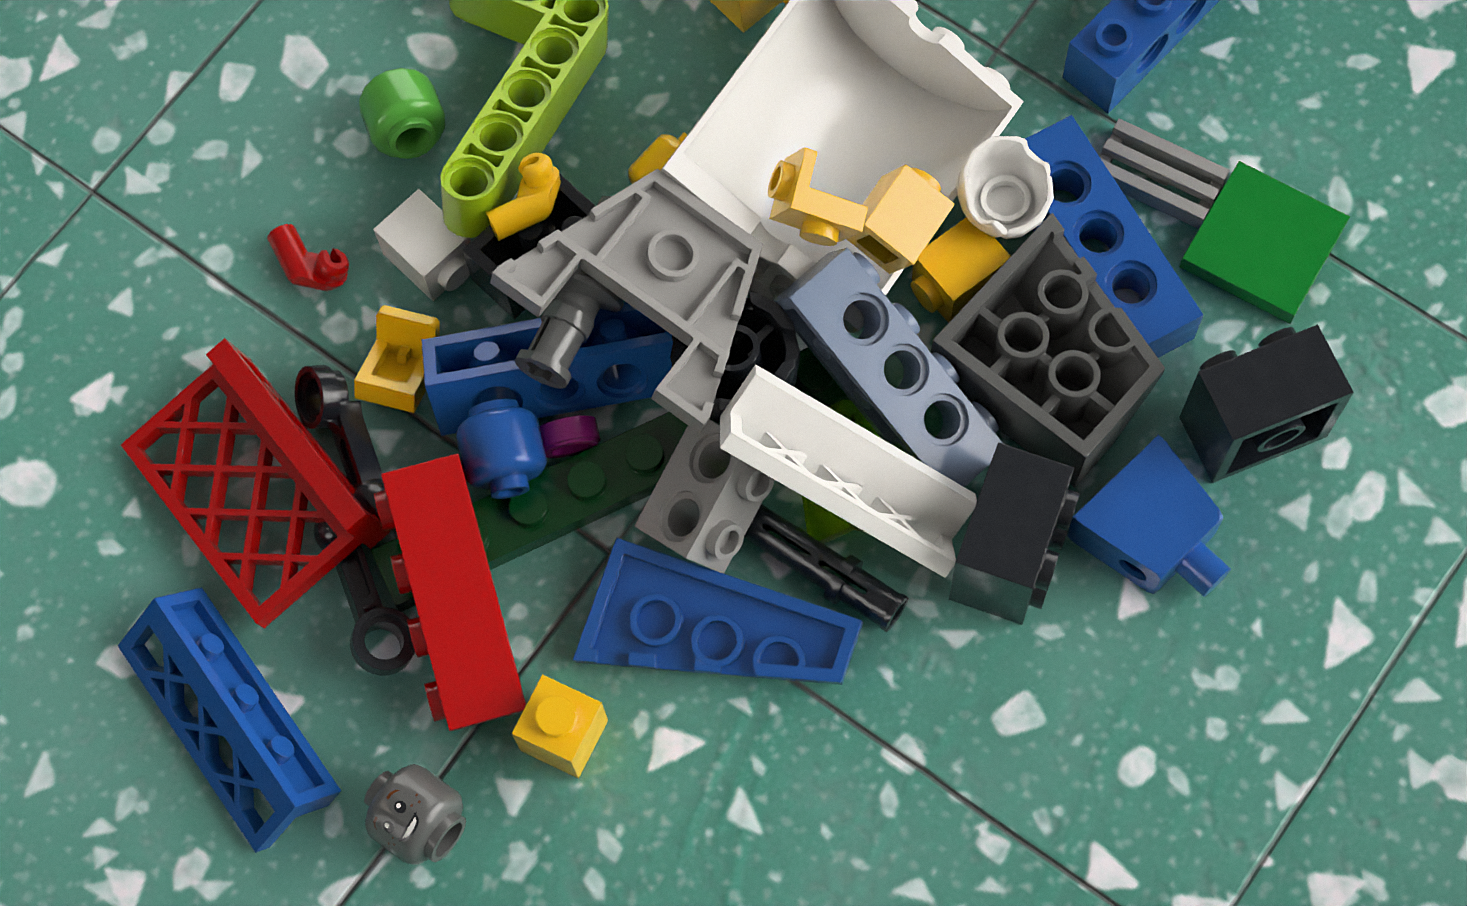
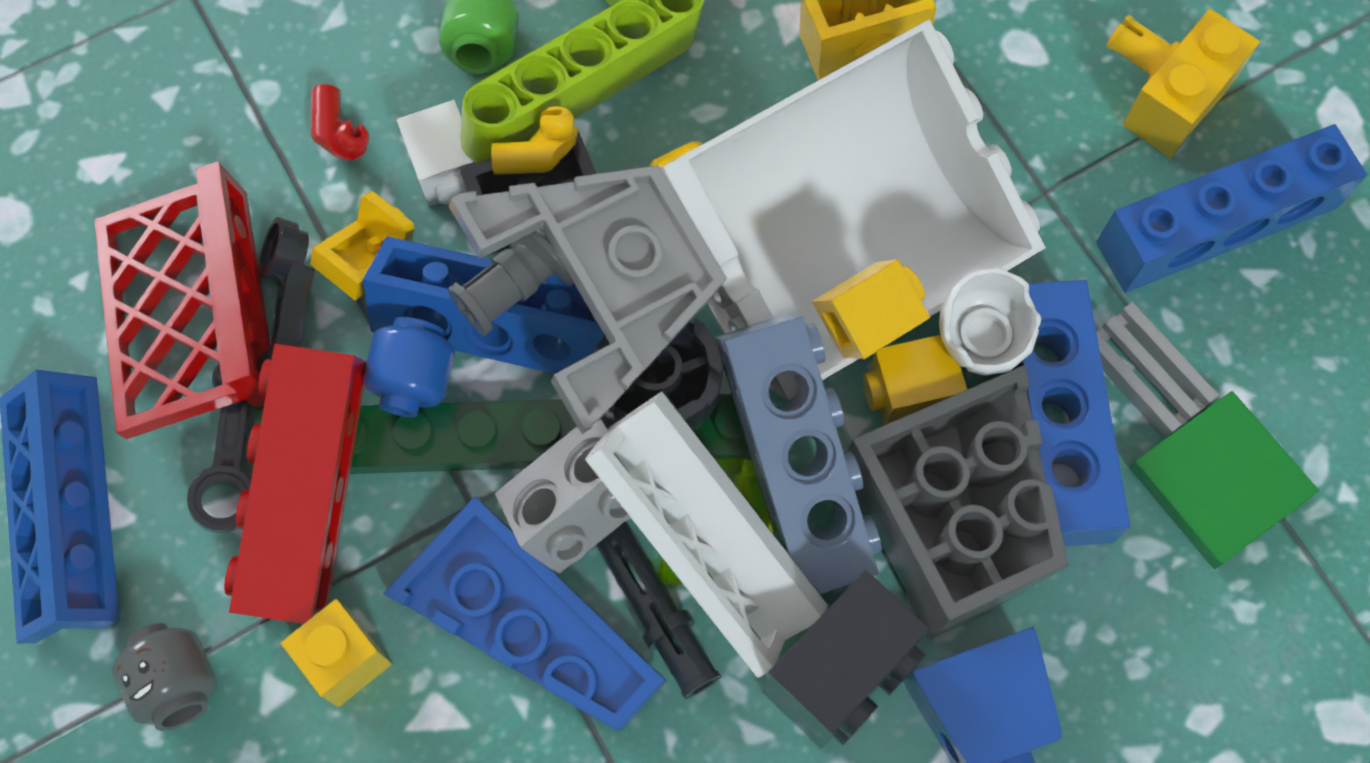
camera: 20 degrees right, 0 degrees up
magenta tile [540,415,601,458] -> none
yellow bracket [768,147,868,246] -> none
black brick [1179,324,1354,483] -> none

